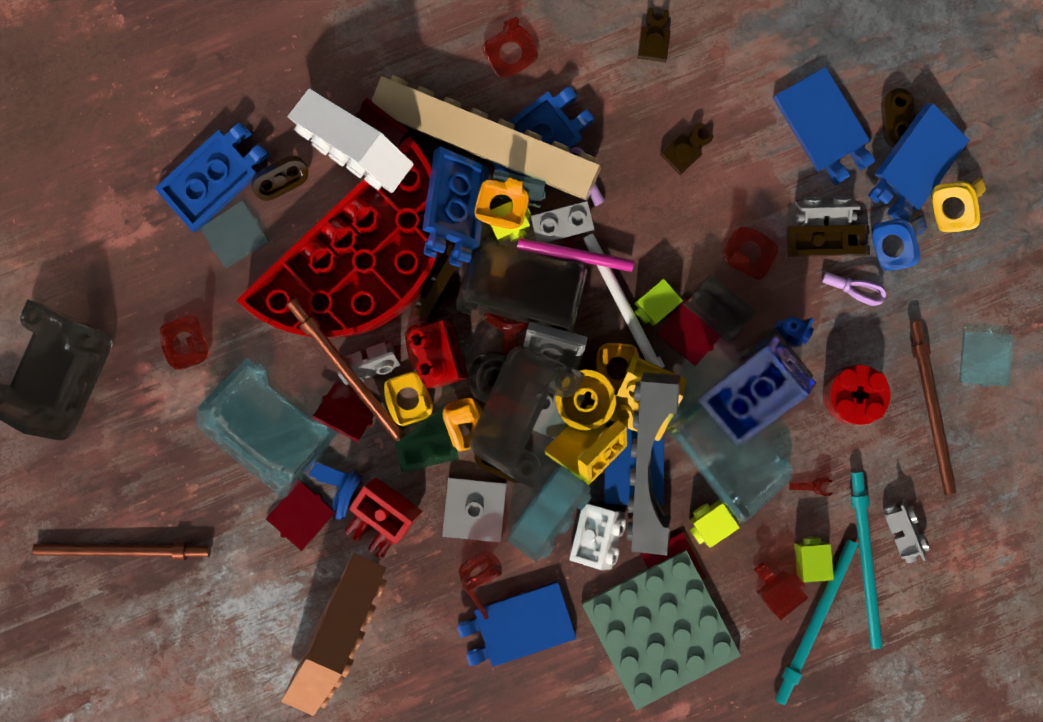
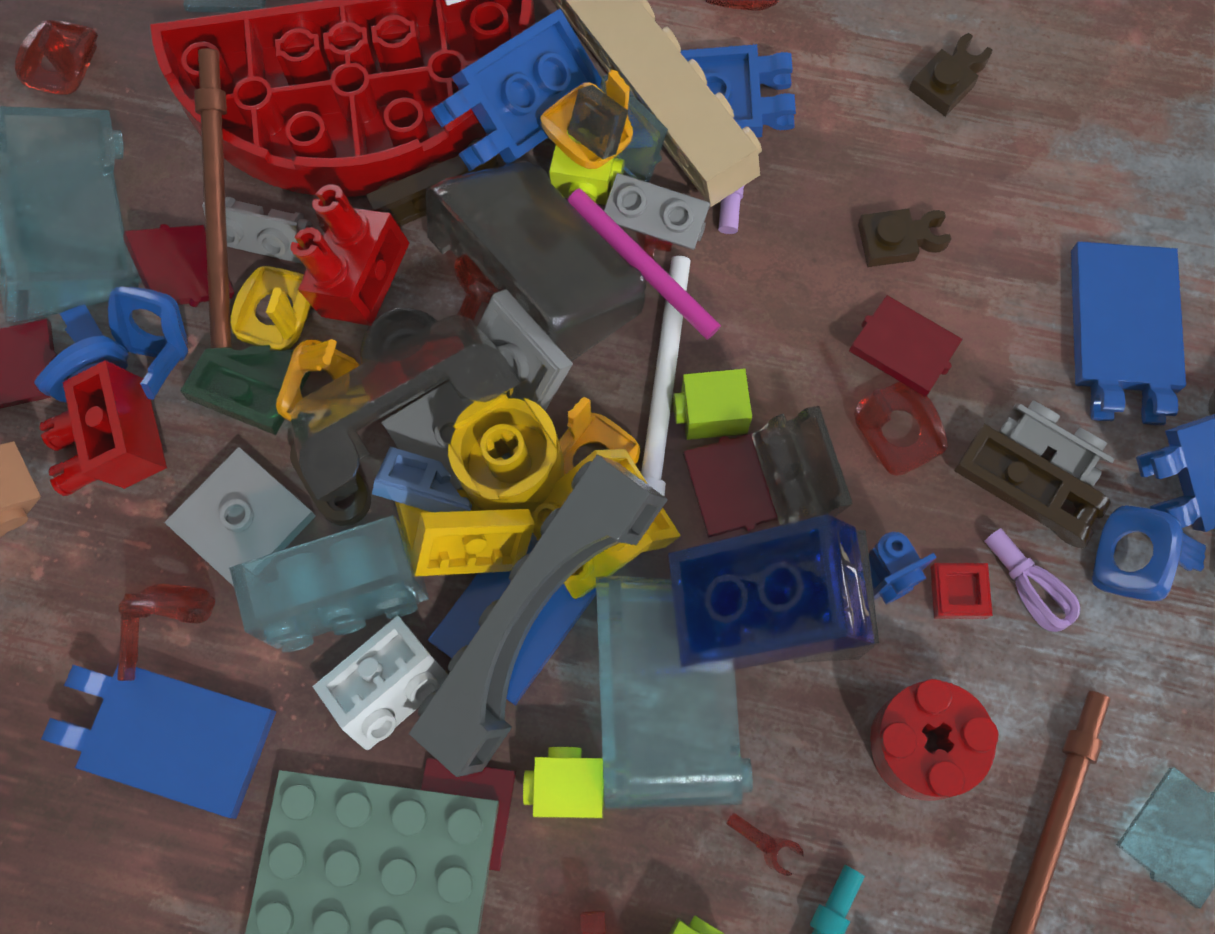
camera: 35 degrees right, 15 degrees down
none -> blue piece [108,287,188,400]
none -> medium blue tile [372,447,472,512]
none -> clear smoke plate [568,85,628,159]
none -> dark red piece [849,295,963,397]
none -> red tile [930,563,993,619]

